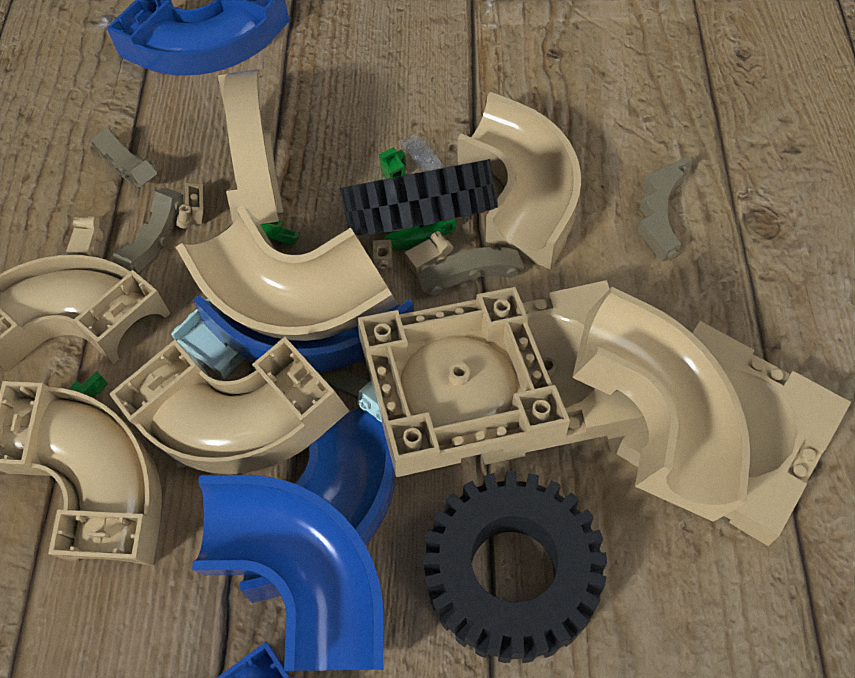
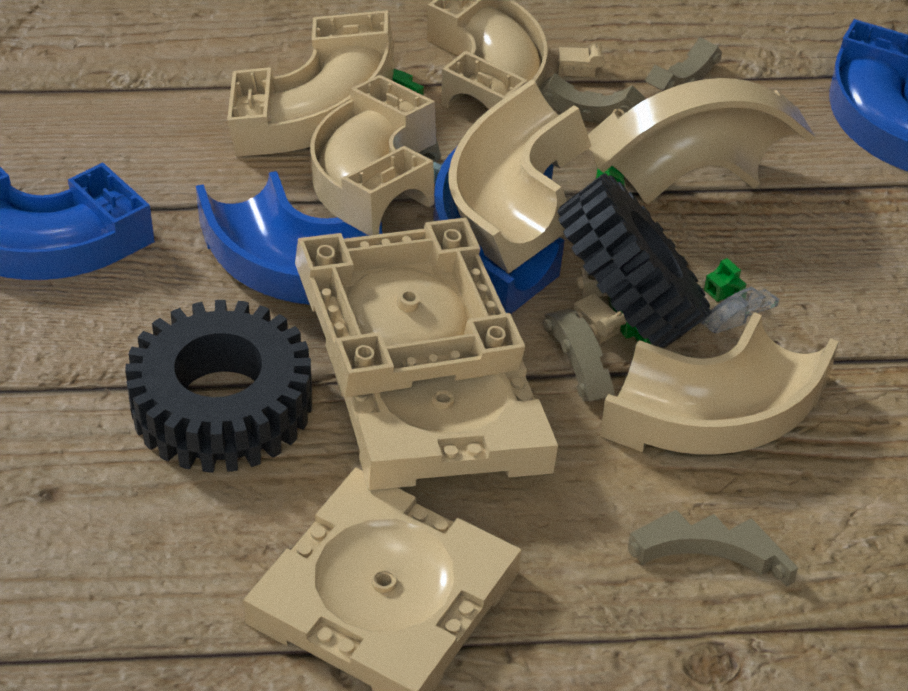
camera: 80 degrees right, 15 degrees down
blue piece [192,475,385,671] -> none
tan piece [572,287,750,522] -> none

